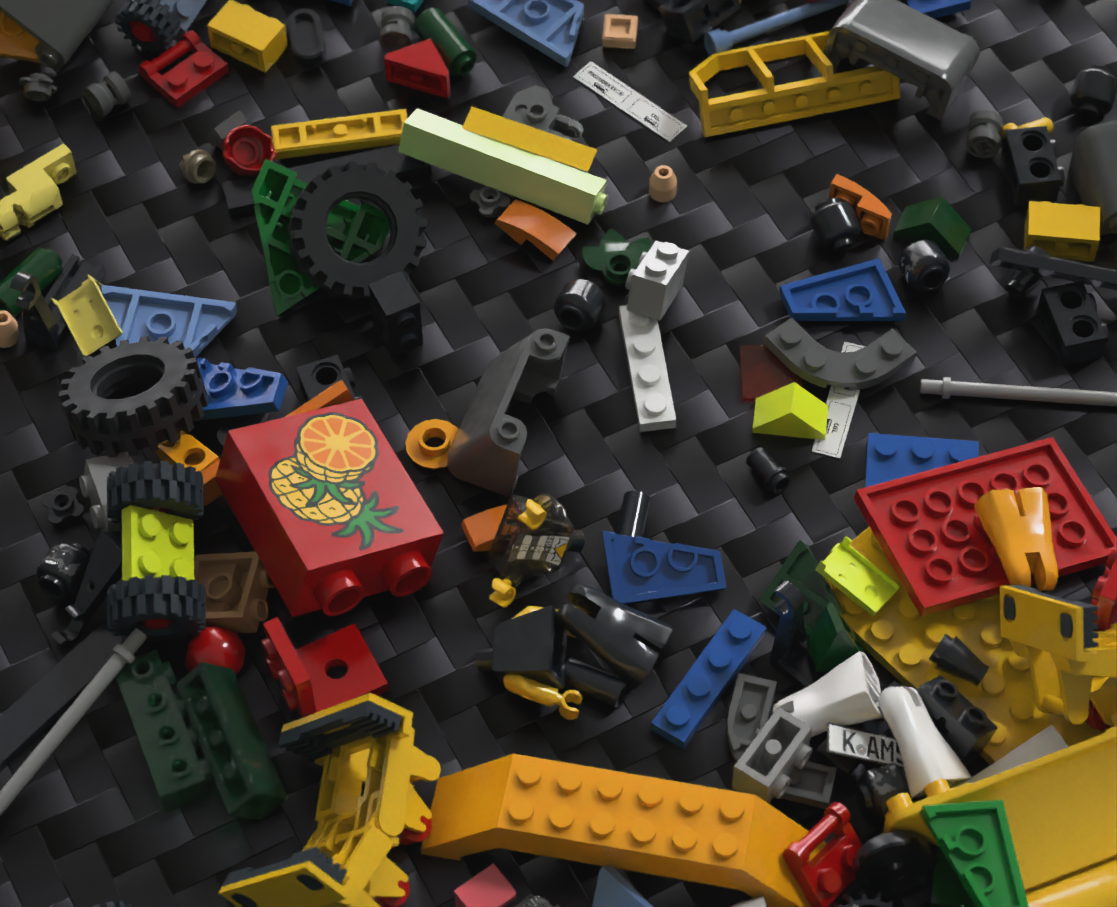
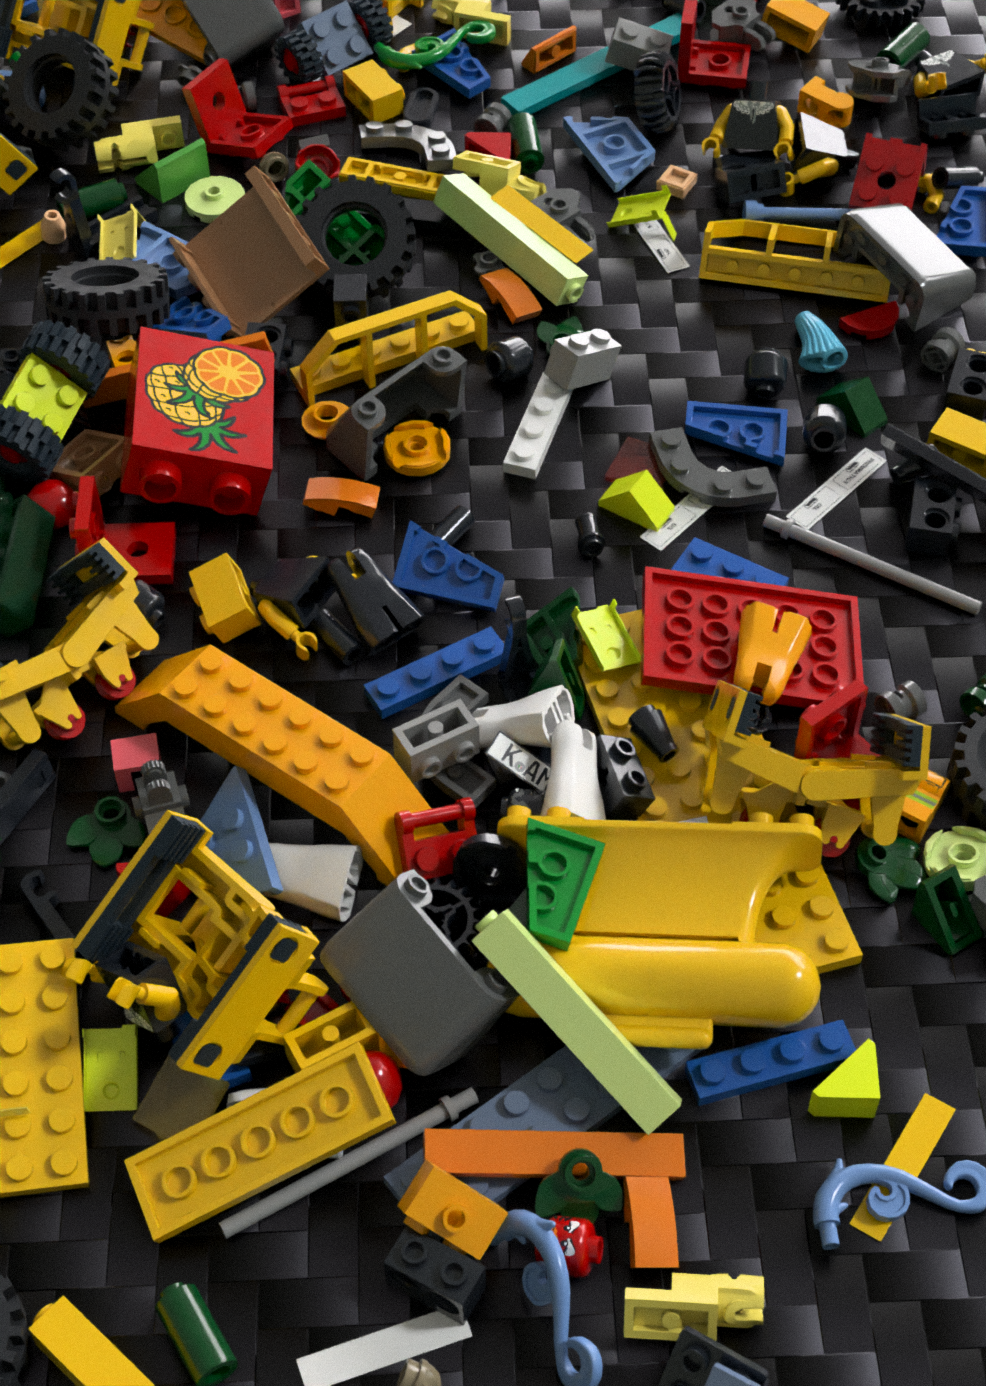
camera: 25 degrees right, 5 degrees down
torso [488,493,585,608] -> none
light nougat hose [649,165,677,202] -> none
orange slope [828,174,892,241] -> none
none -> bright green slope [134,138,210,204]
none -> medium nougat panel [169,165,330,338]
none -> red bracket [182,58,294,159]
none -> yellowish green plate [184,176,245,223]
none -> yellow brick [189,553,261,644]
none -> yellow plate [290,290,487,407]
none -> dark grey plate [358,120,456,172]
none -> light orange plate [383,420,451,476]
none -> light yellow plate [453,150,546,201]
none -> neon yellow piece [606,185,677,241]
none -> white sticker [786,447,887,530]
none -> medium azure piece [794,311,848,373]
none -> red tile [839,300,900,339]

